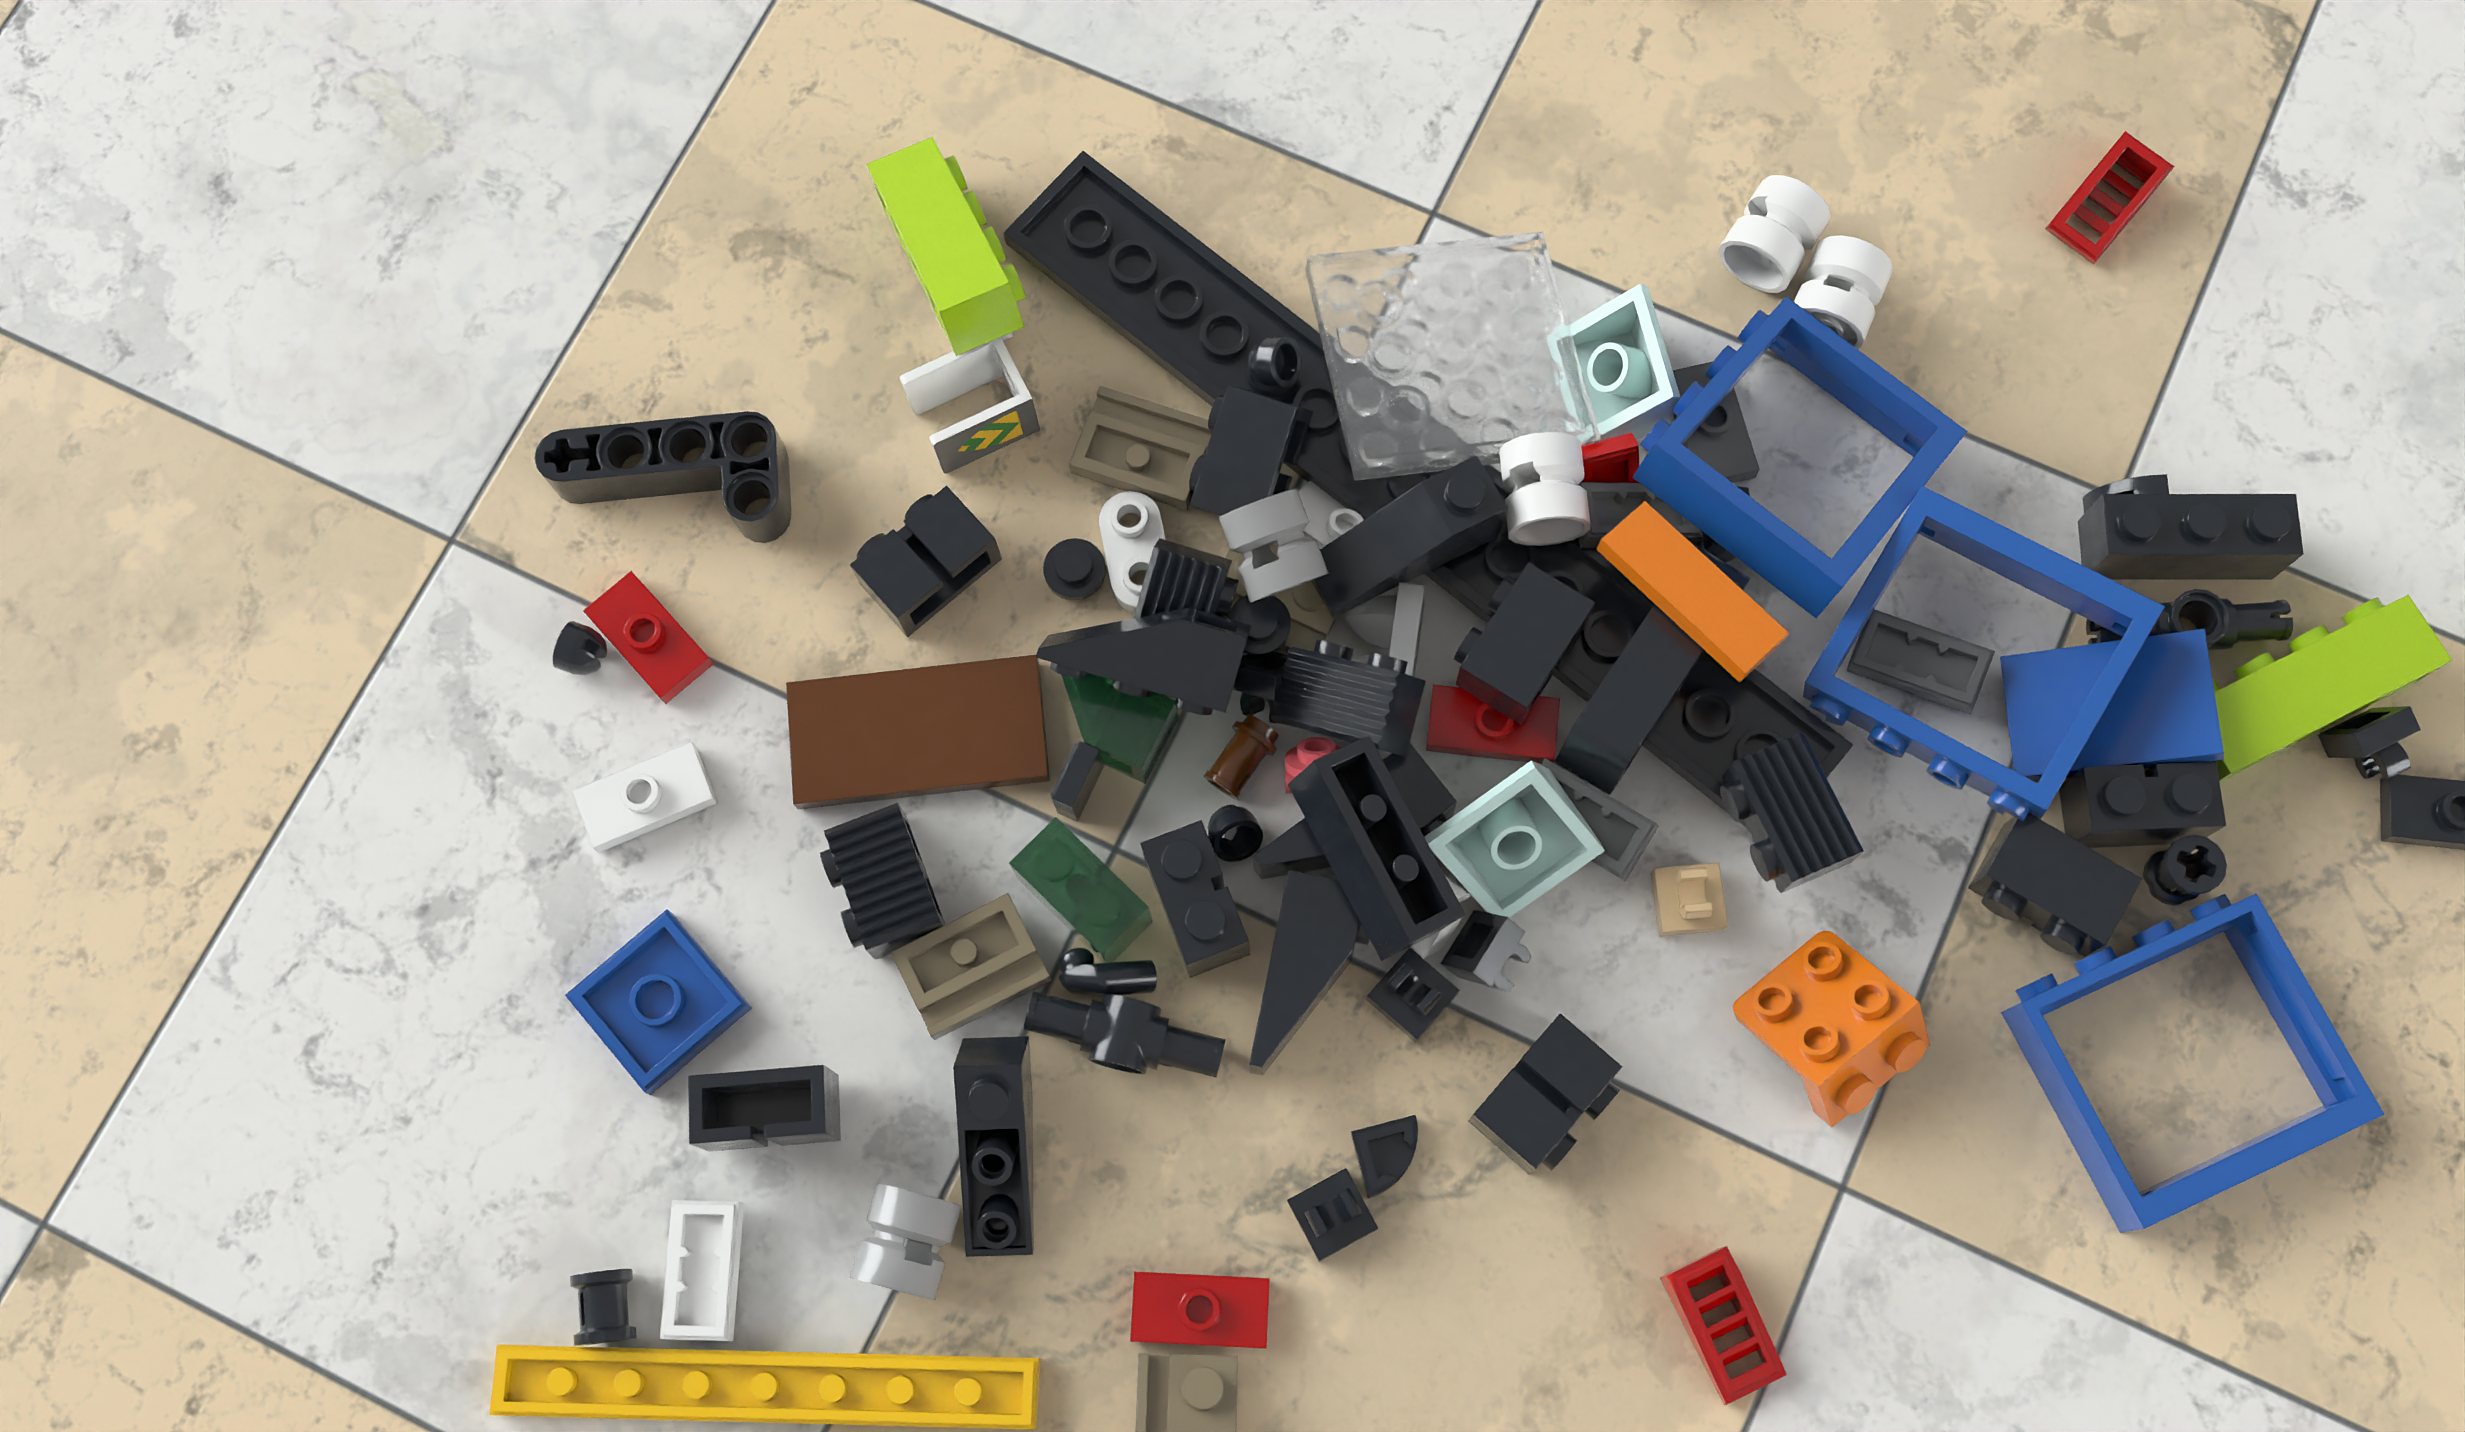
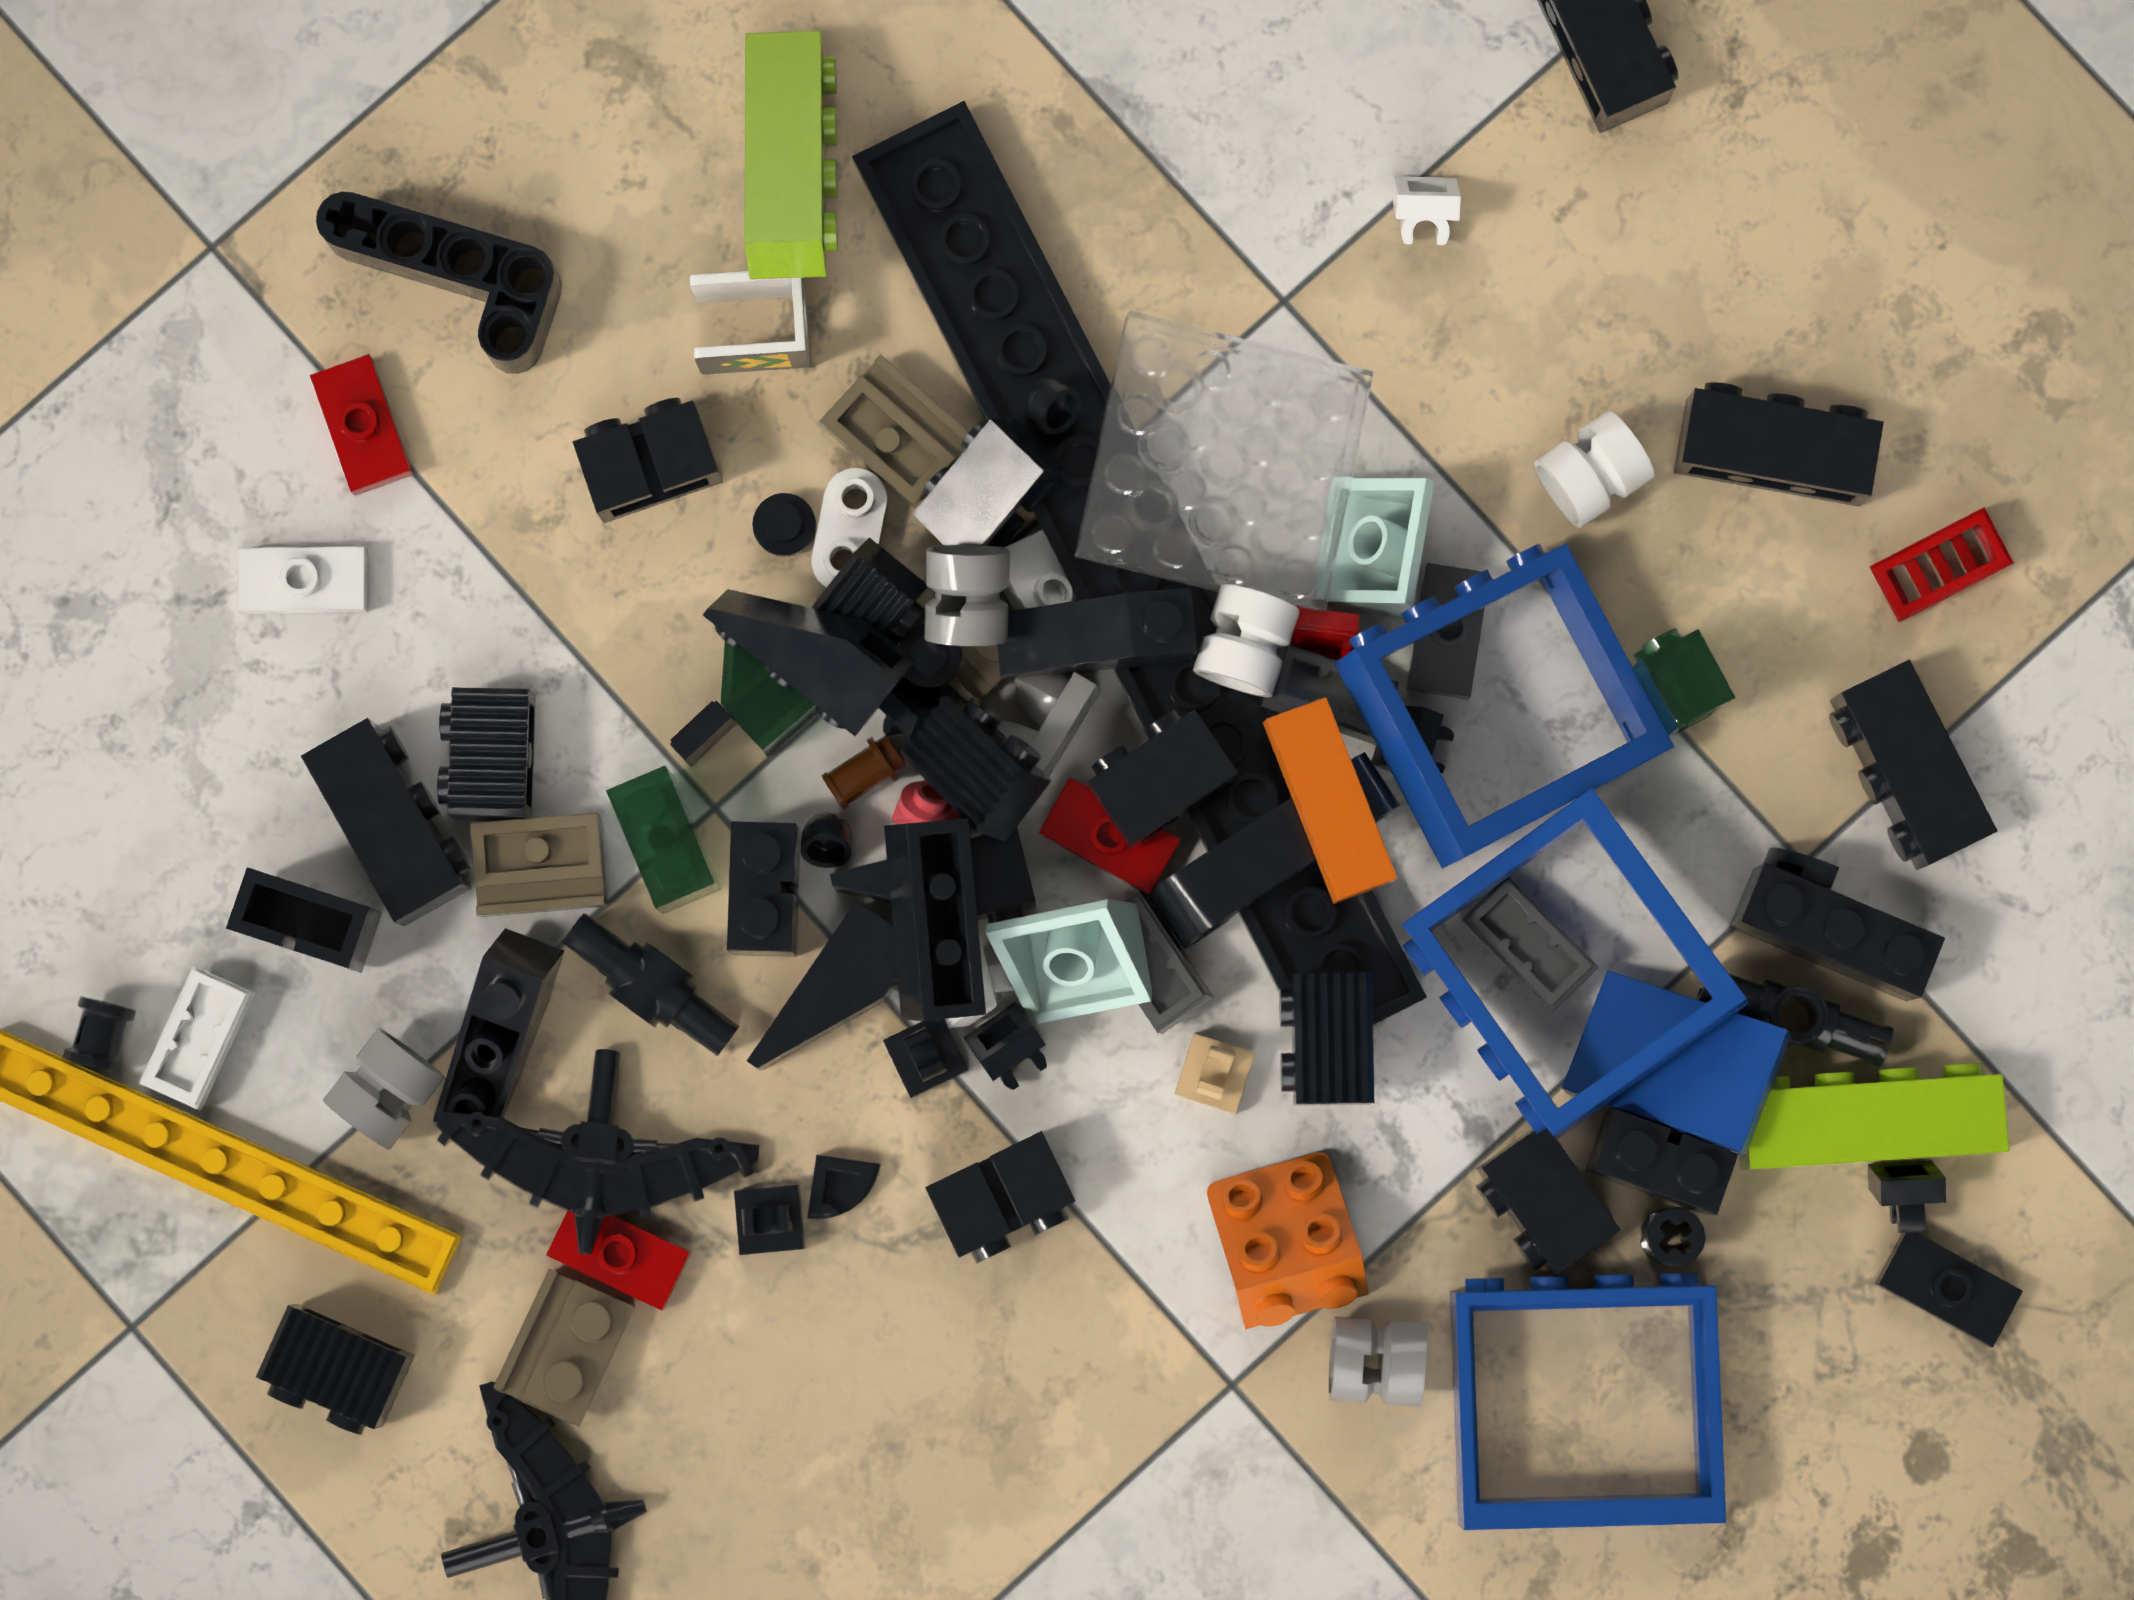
camera: 20 degrees right, 10 degrees up
black hinge [553,621,608,675] -> none
blue tile [565,909,752,1095] -> none
reddish brown tile [786,654,1050,809] -> none
black arm [1058,948,1157,996] -> none
red slope [1659,1246,1787,1405] -> none
white wheel [1794,235,1893,349] -> none
none -> black brick [301,718,472,927]
none -> black bar [436,1049,760,1255]
none -> light grey wheel [1328,1316,1427,1407]
none -> white tile [1393,176,1461,245]
none -> clear green brick [1633,628,1736,737]
none -> black brick [1673,382,1884,507]
none -> black brick [1829,659,1998,871]

